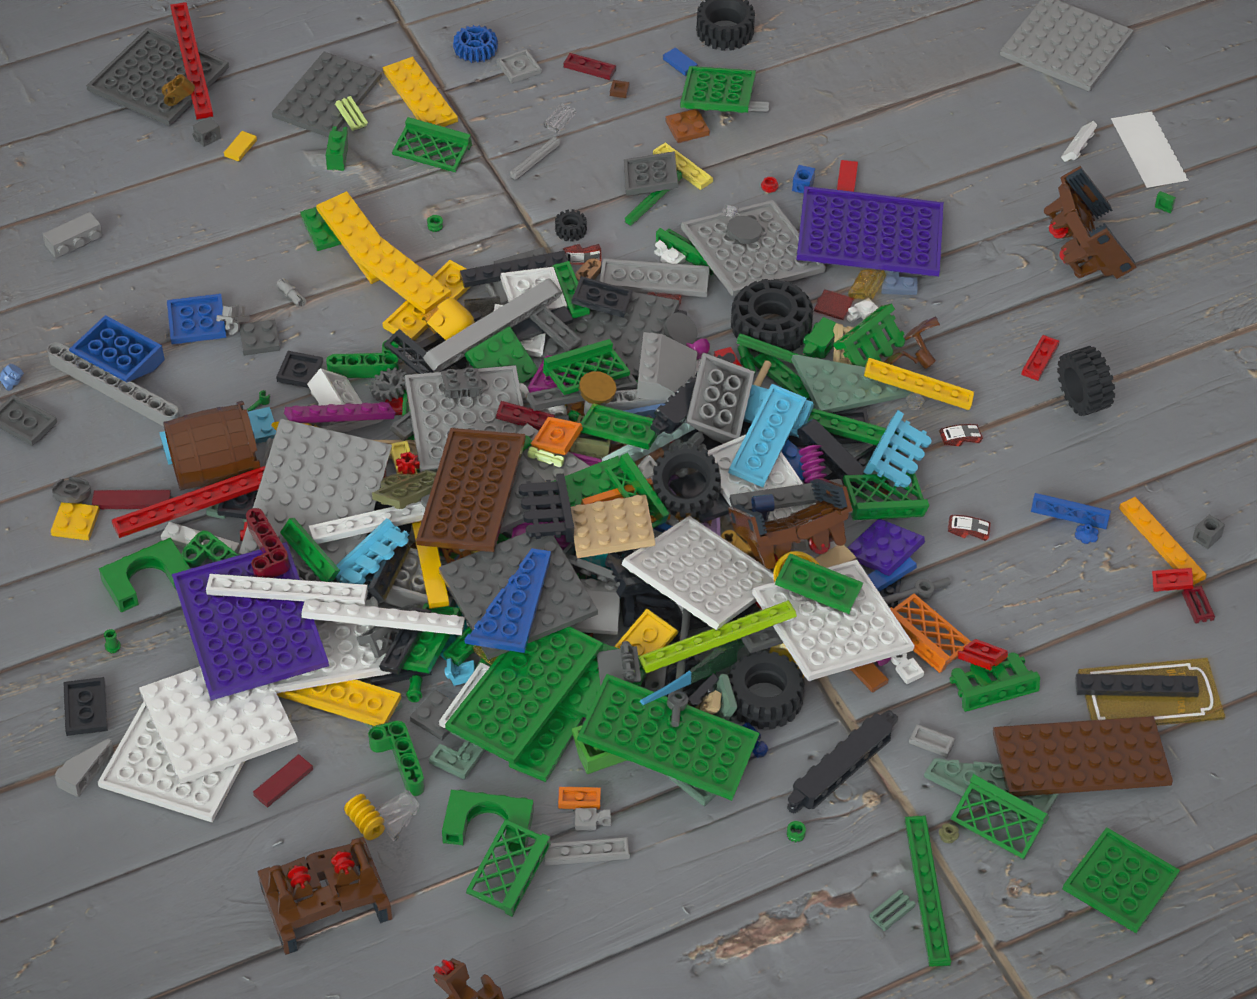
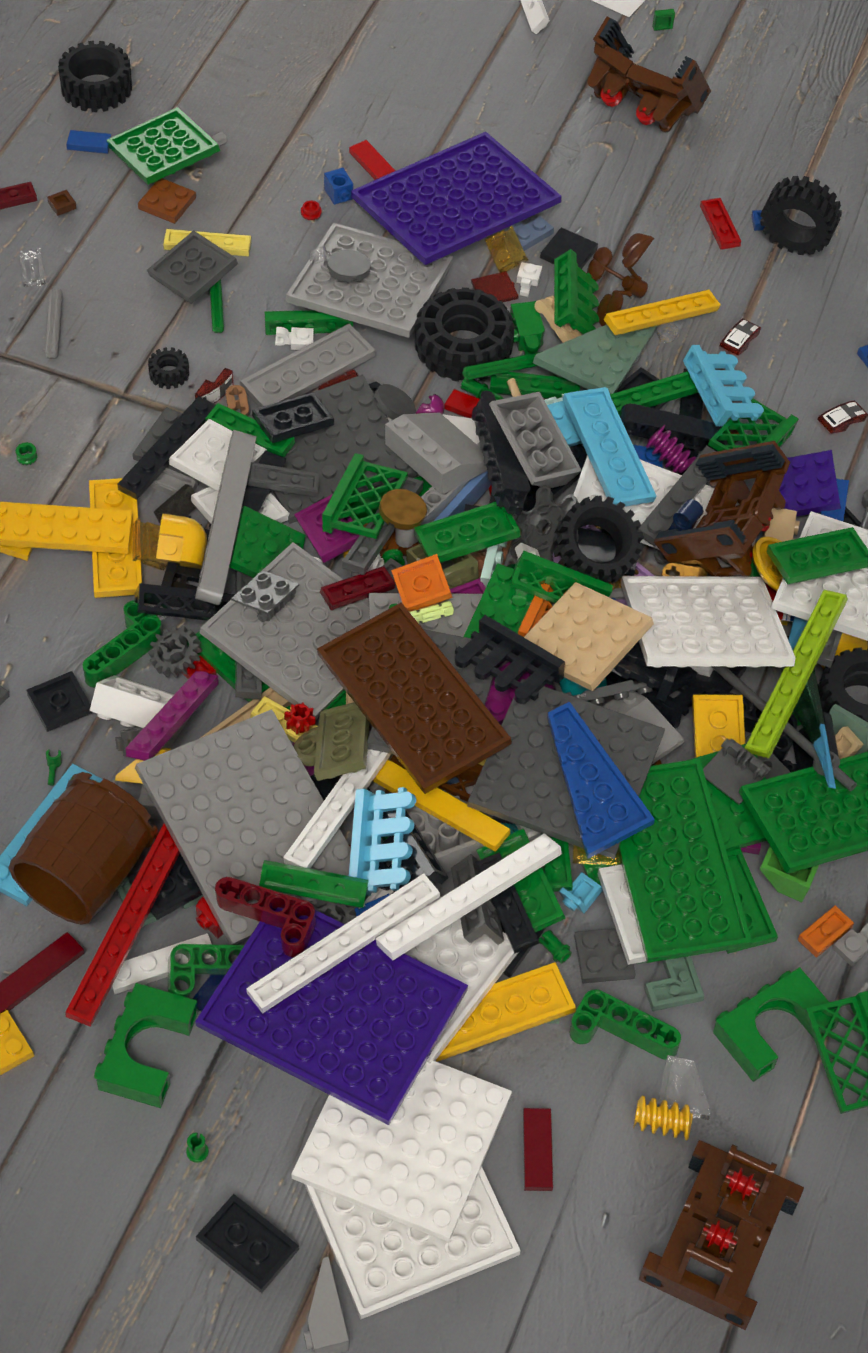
camera: 45 degrees left, 5 degrees up
none -> black tile [540,227,598,269]

